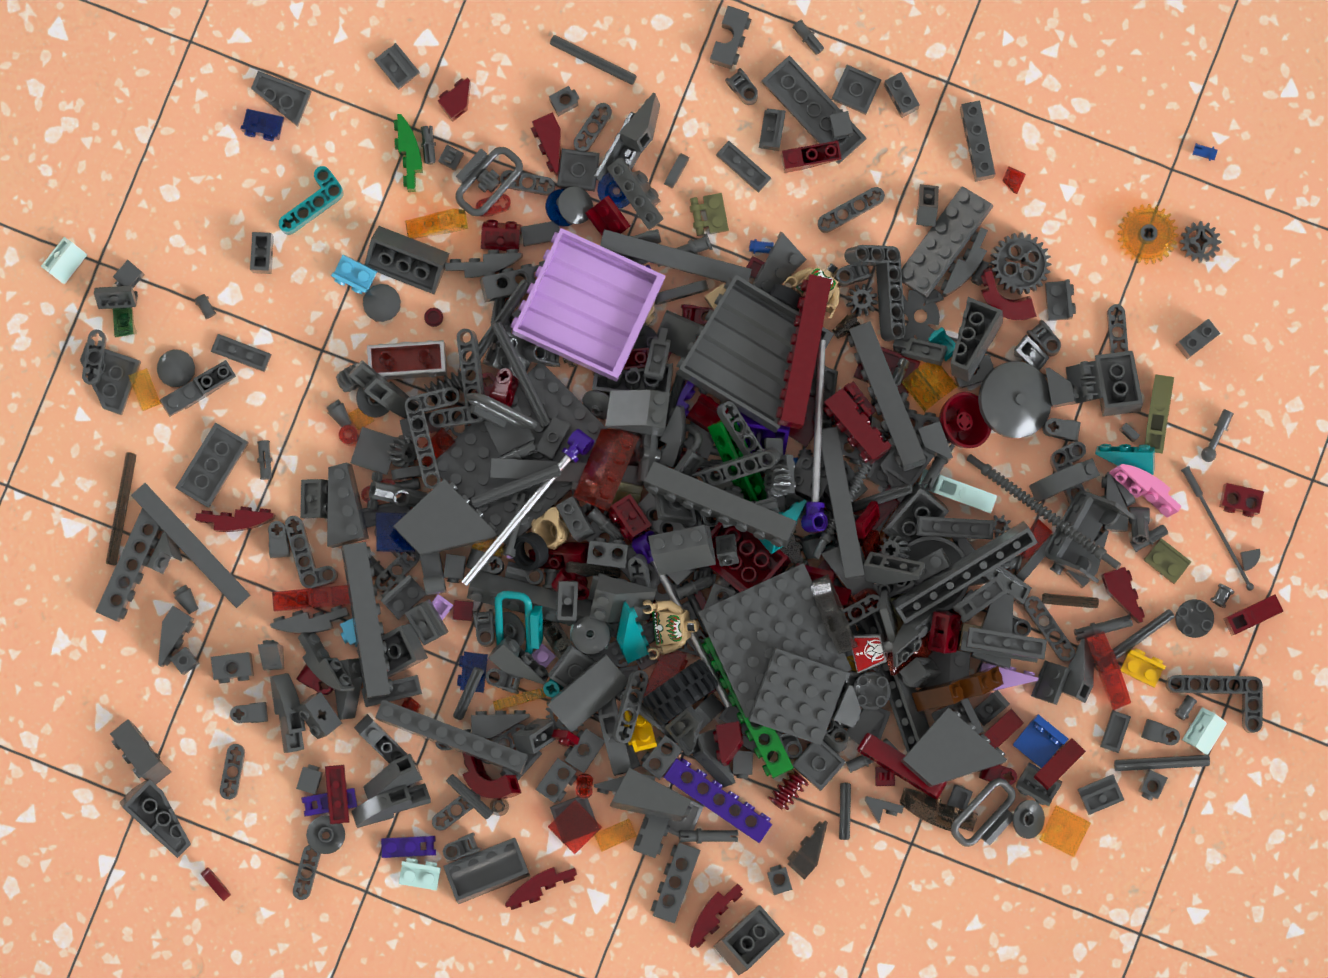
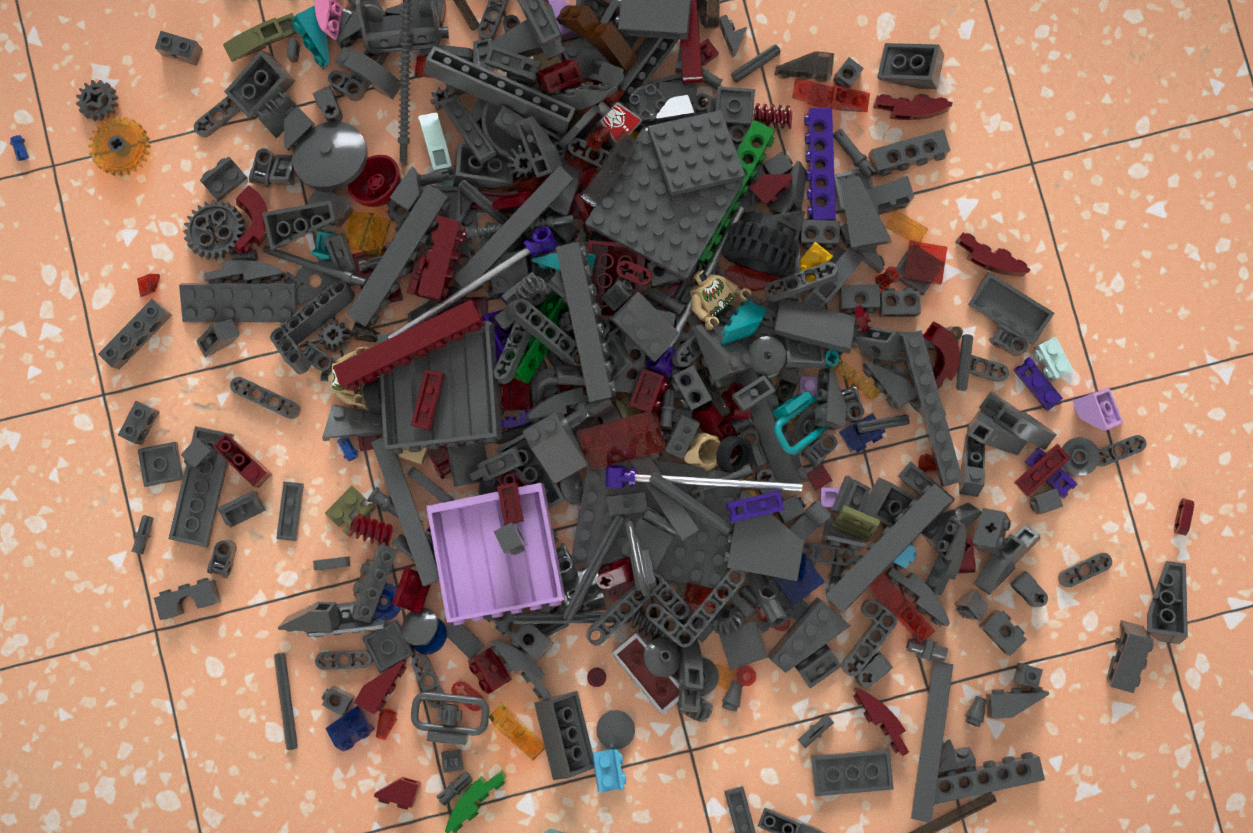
camera: 125 degrees left, 0 degrees up
none -> dark grey bar [263,246,368,286]
none -> clear blue bracket [325,705,375,752]
none -> dark red piece [348,514,393,546]
none -> clear red cone [375,709,398,740]
none -> dark red tile [411,369,445,431]
none -> dark grey brick [494,522,529,555]
none -> dark red plate [497,482,525,525]
none -> clear red bush [586,126,611,150]
none -> dark red beam [616,260,653,285]
none -> dark grey dish [643,638,680,678]
none -> dark purple plate [726,491,784,523]
none -> clear red slope [792,78,870,112]
none -> olive plate [832,505,880,542]
none -> dark grey axle [906,638,948,661]
none -> lavender slope [1073,387,1123,431]

